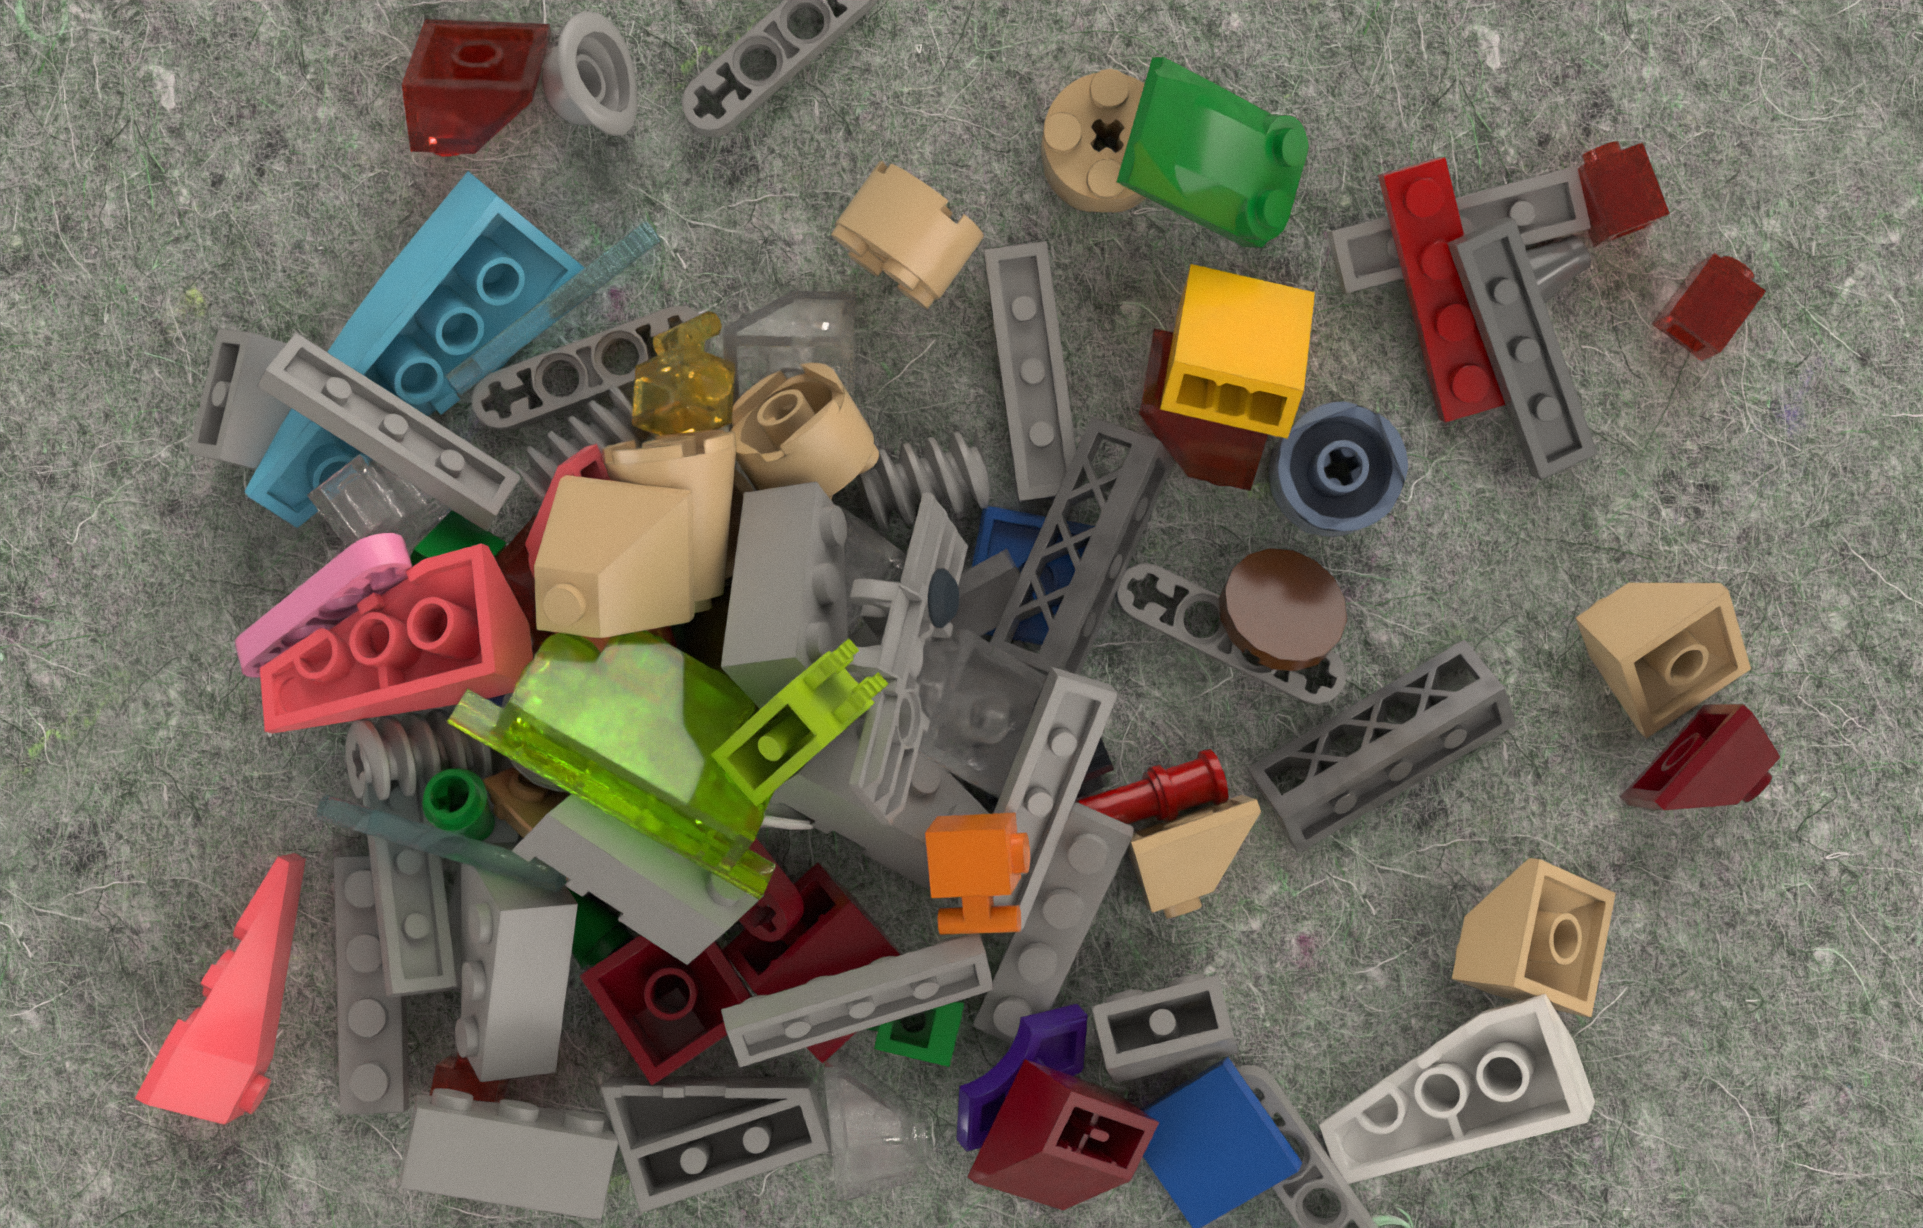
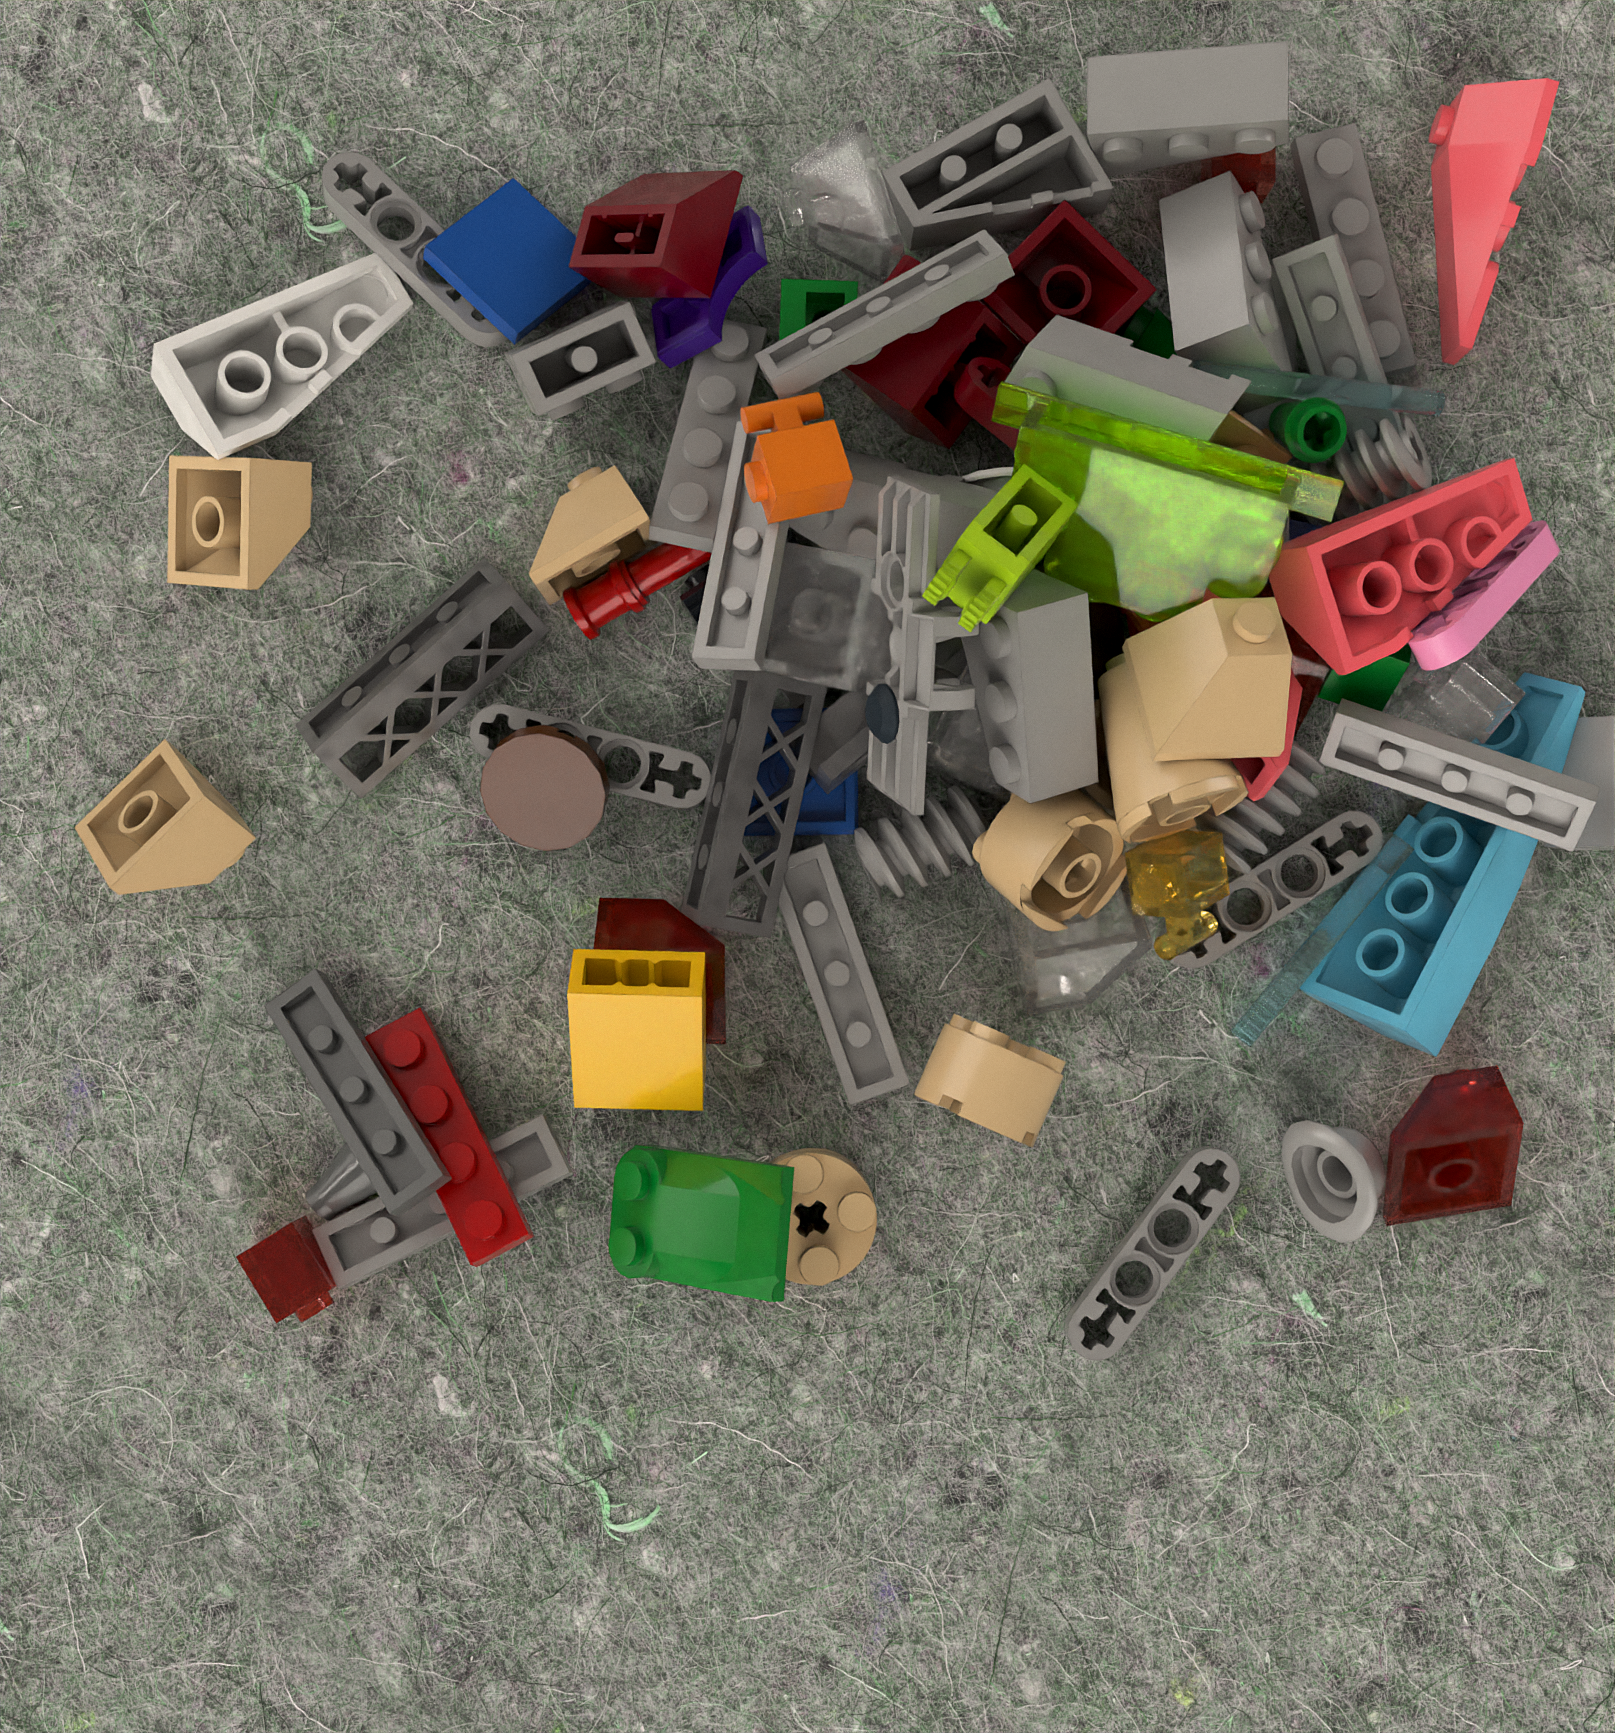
camera: 170 degrees right, 0 degrees up
sand blue brick [1268,401,1408,537] -> none
dark red slope [1620,704,1780,811] -> none
clear red brick [1652,253,1766,361] -> none

